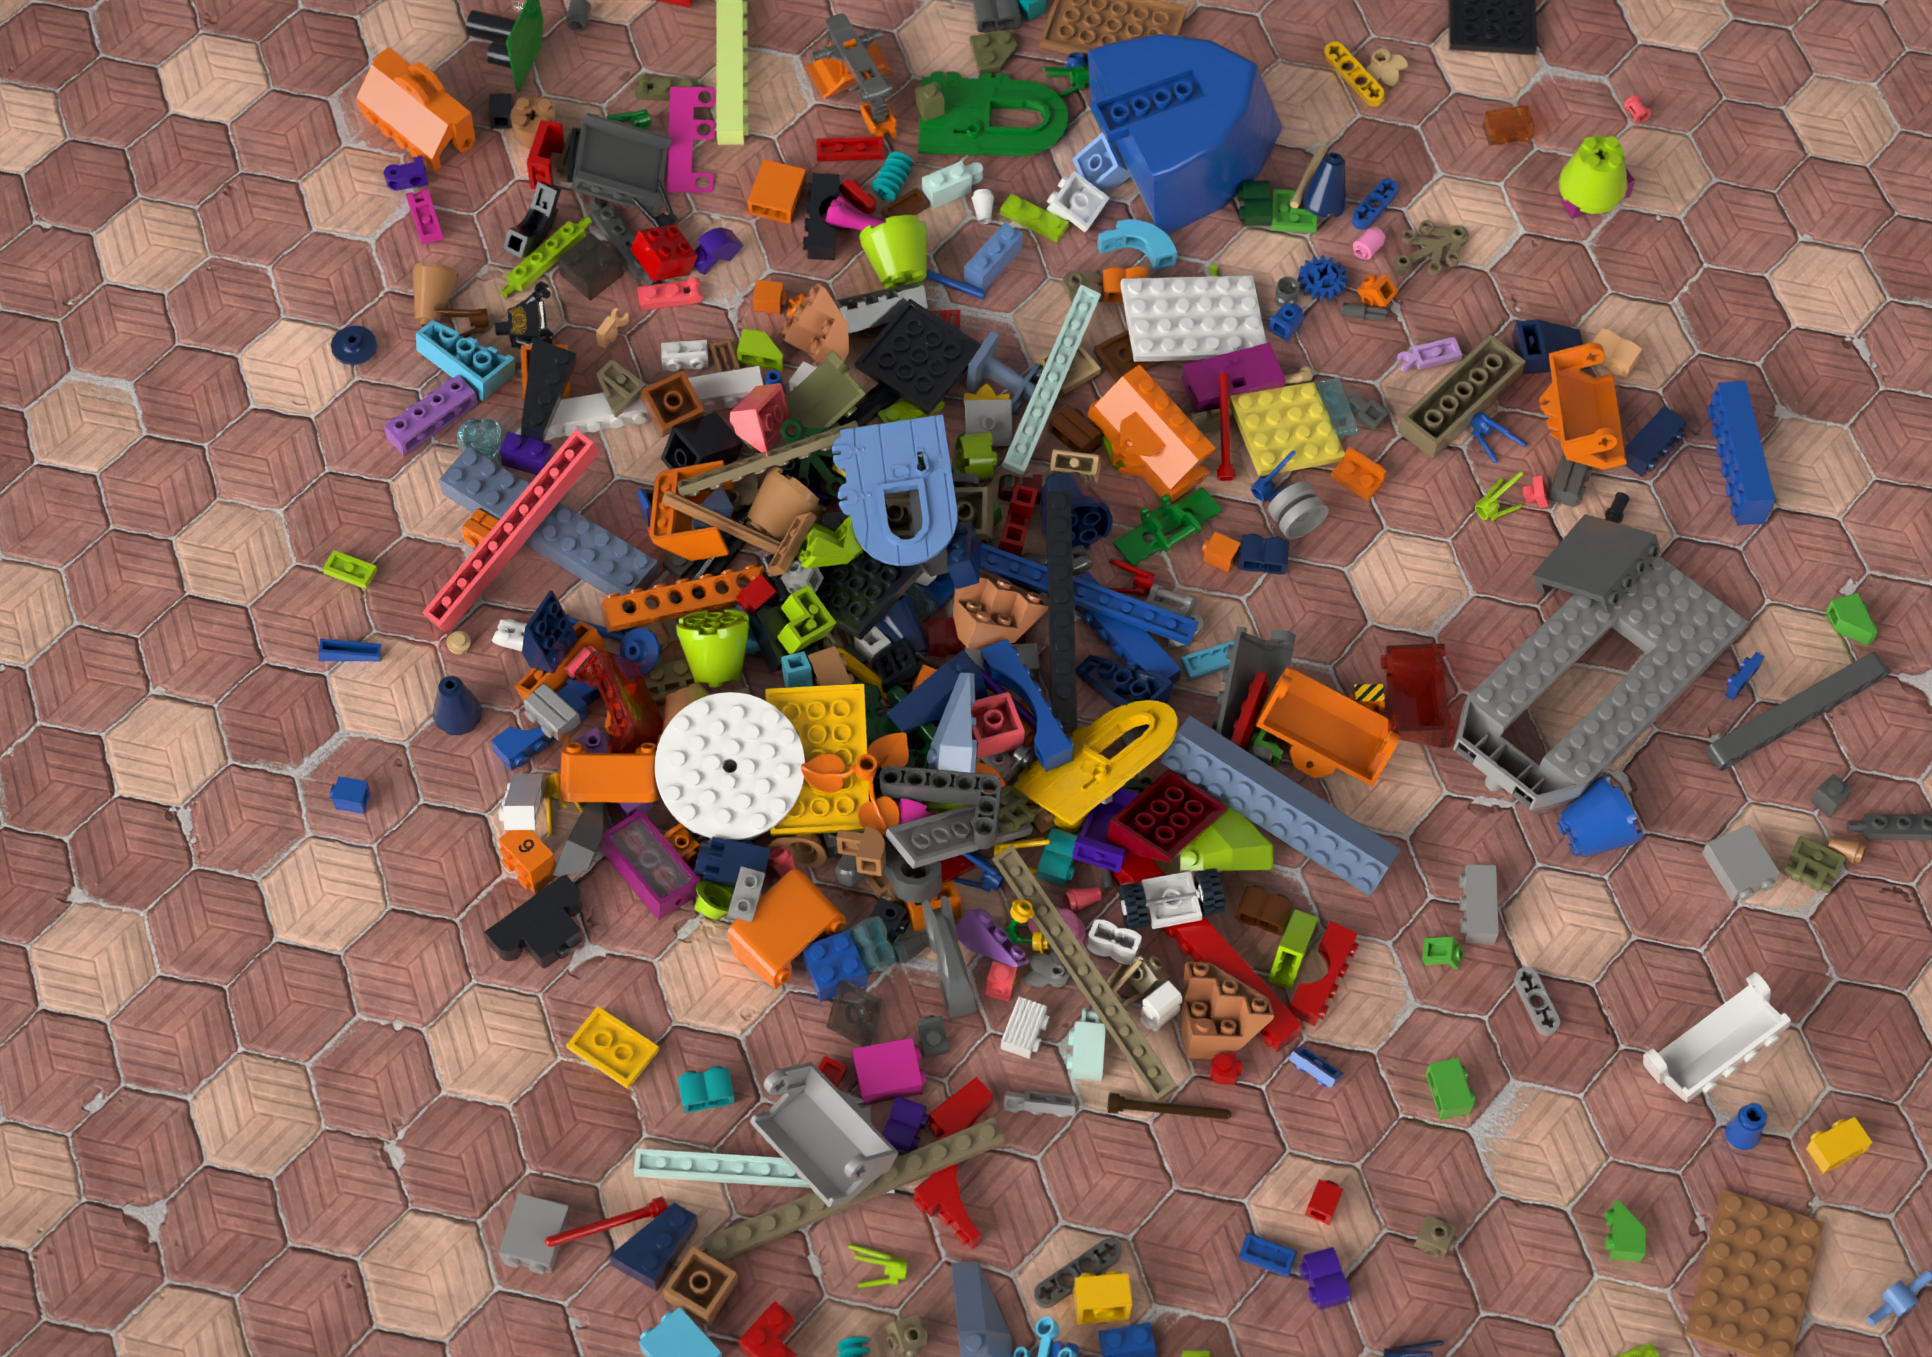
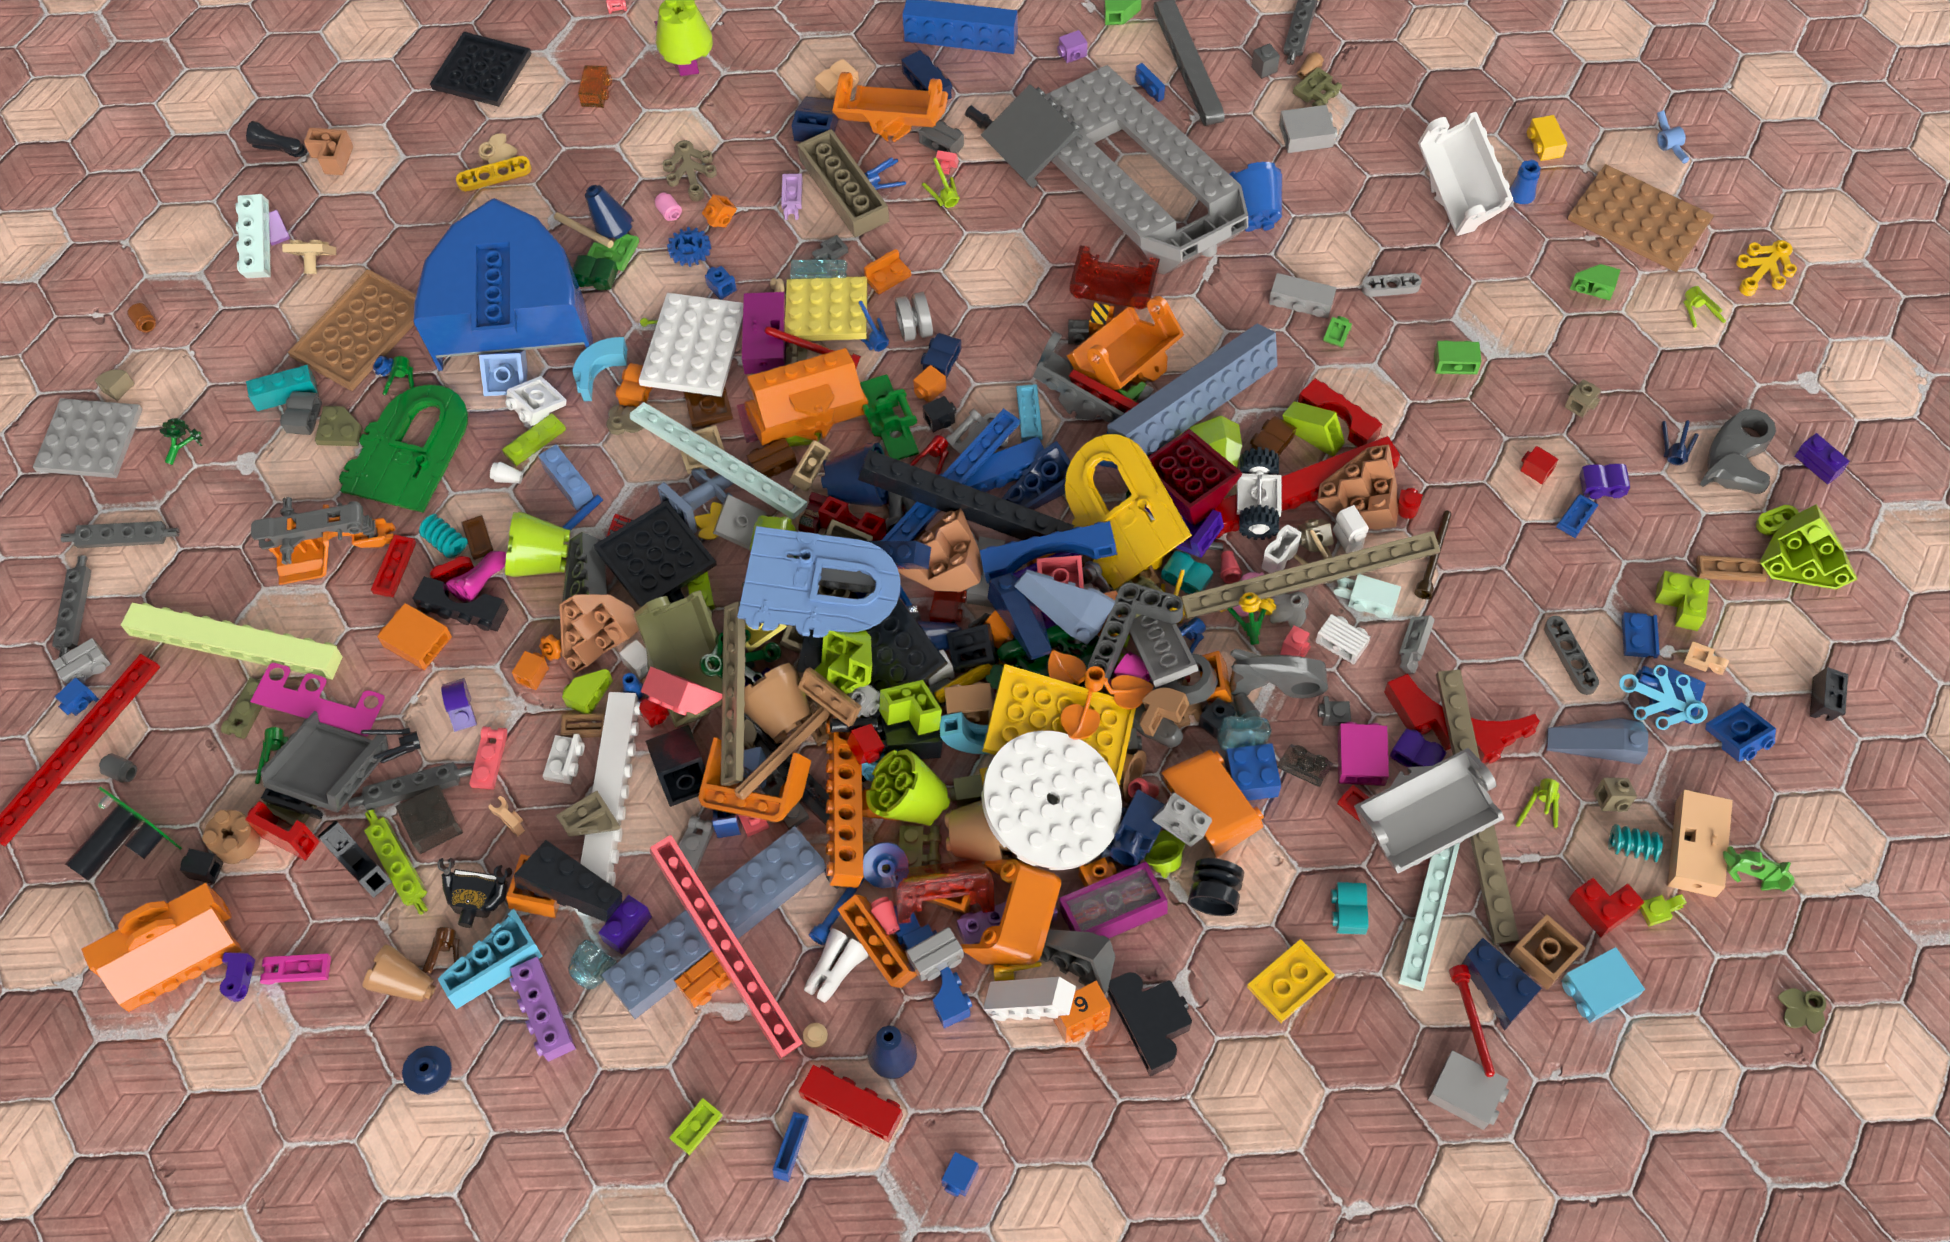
camera: 70 degrees left, 0 degrees up
dark blue slope [522,590,578,674] -> none
red brick [630,224,698,281] -> none
dark orange brick [640,370,705,438] -> none
olive brick [915,82,944,121] -> none
light aqua brick [922,161,983,210] -> none
medium lavender slope [956,908,1030,967] -> none
yellow brick [1073,1271,1132,1325] -> none
dark grey wheel [1275,277,1299,307] -> none
blue plate [1289,1045,1344,1088] -> none
dark grey axle [1341,302,1387,321] -> none
blue beam [1352,179,1398,230] -> none
none -> light grey plate [679,815,714,873]
none -> red brick [798,1065,903,1143]
none -> black brick [922,396,957,433]
none -> medium lavender brick [1057,30,1087,63]
none -> dark grey bracket [1068,319,1089,345]
none -> black wheel [1188,858,1245,916]

